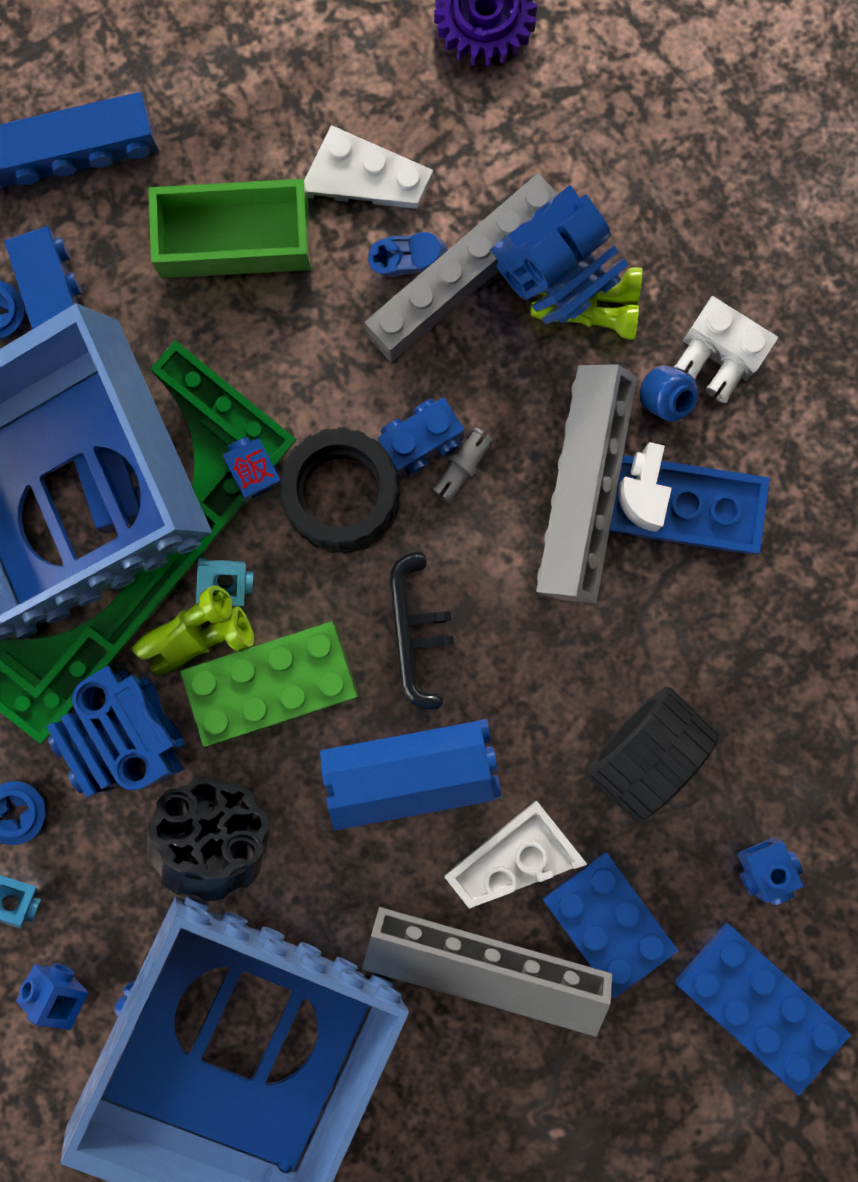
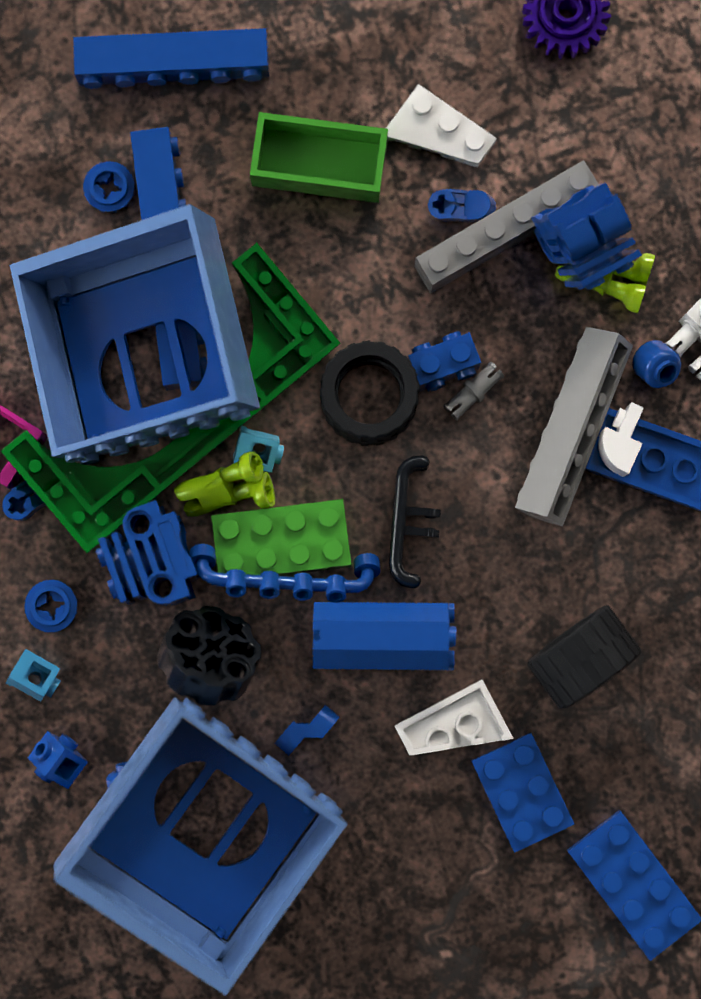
camera: 10 degrees right, 0 degrees up
blue brick [223,437,281,503] -> none
light grey brick [362,907,612,1037] -> none
blue brick [737,837,804,905] -> none
none -> blue bar [189,544,381,602]
none -> blue piece [274,705,340,756]

